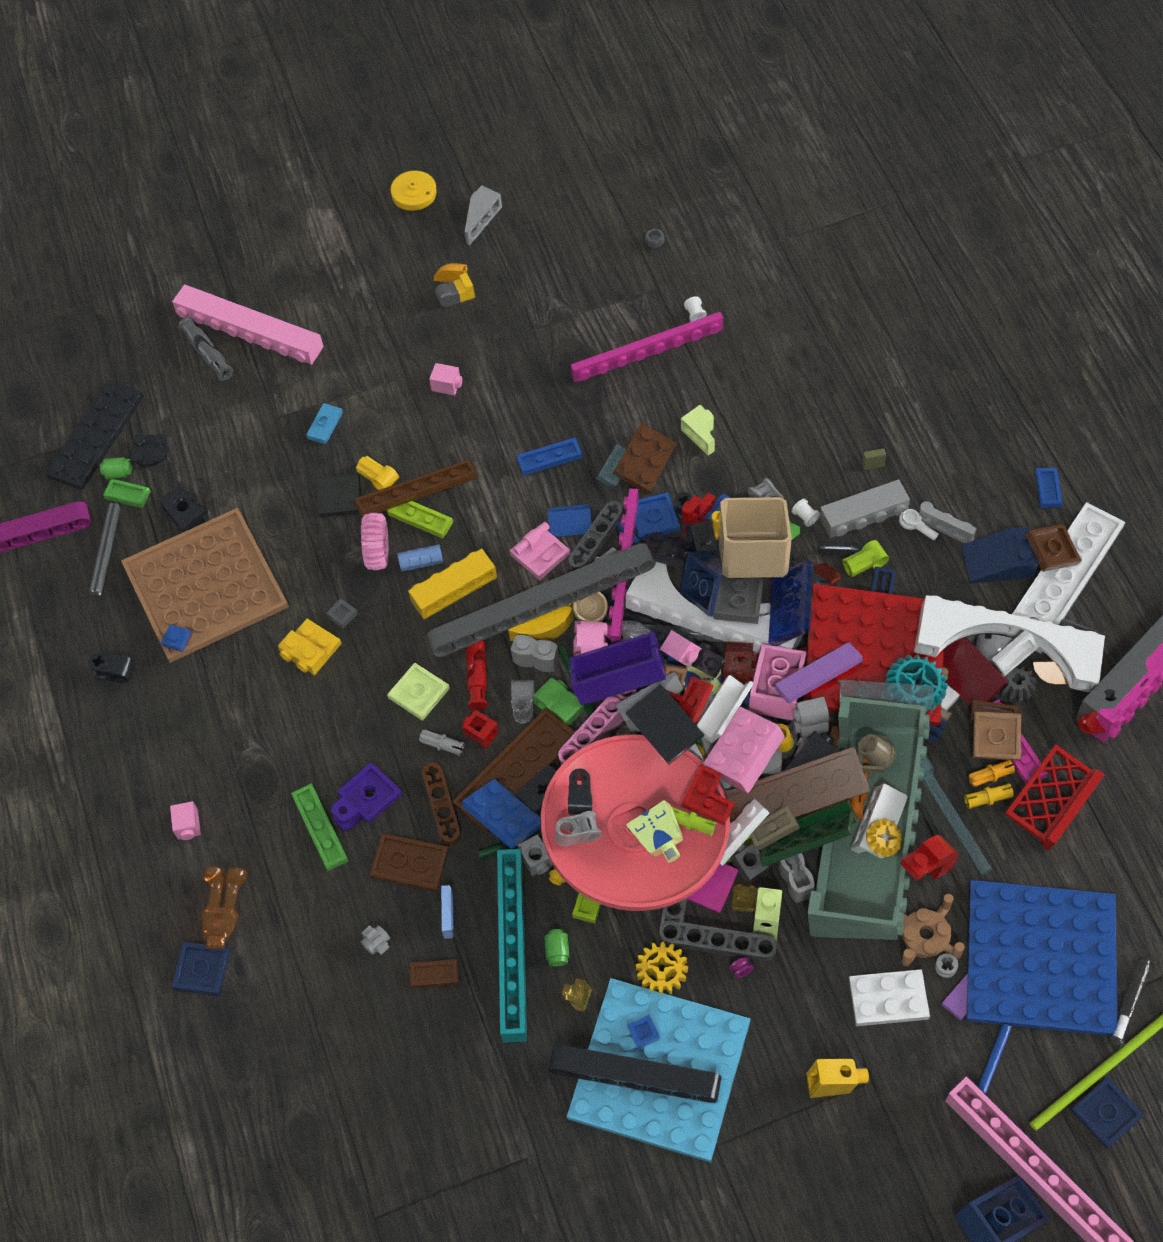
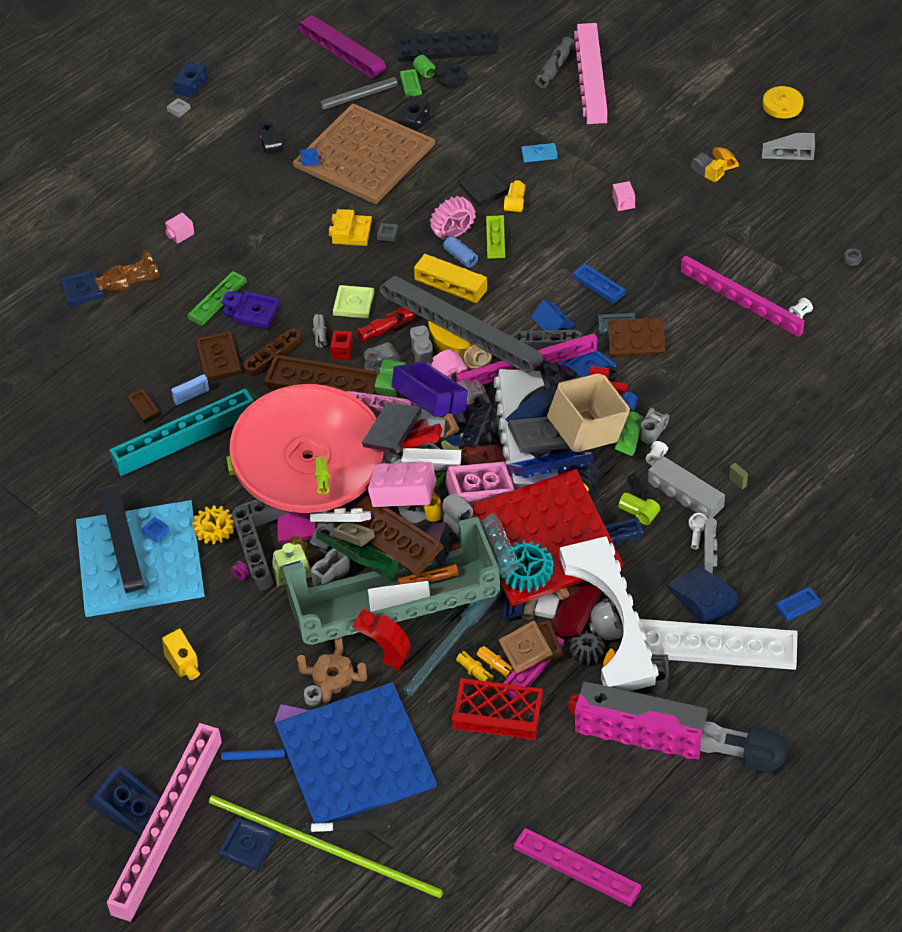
camera: 60 degrees right, 10 degrees down
reddish brown tile [353,460,477,518] -> none
light grey gear [361,925,390,955] -> none
blue plate [461,779,541,849] -> none
bright pink plate [510,522,570,581] -> none
bright green brick [544,929,570,966] -> none
light grey piece [554,811,602,847] -> none
clear yellow tile [561,978,592,1012] -> none
black piece [568,768,592,816] -> none
yellowish green torso [626,800,683,863] -> none
bright pink brick [660,630,701,667] -> none
yellowish green arch [681,405,715,456] -> none
red plate [681,765,735,826] -> none
medium lavender tile [775,642,863,704] -> none
clear red plate [814,563,842,584] -> none
white plate [849,970,930,1026] -> none
dark tan piece [857,734,896,773] -> none
yellow gear [866,818,904,857] -> none
white tile [991,630,1039,676] -> none
reddish brown tile [1025,524,1082,572] -> none

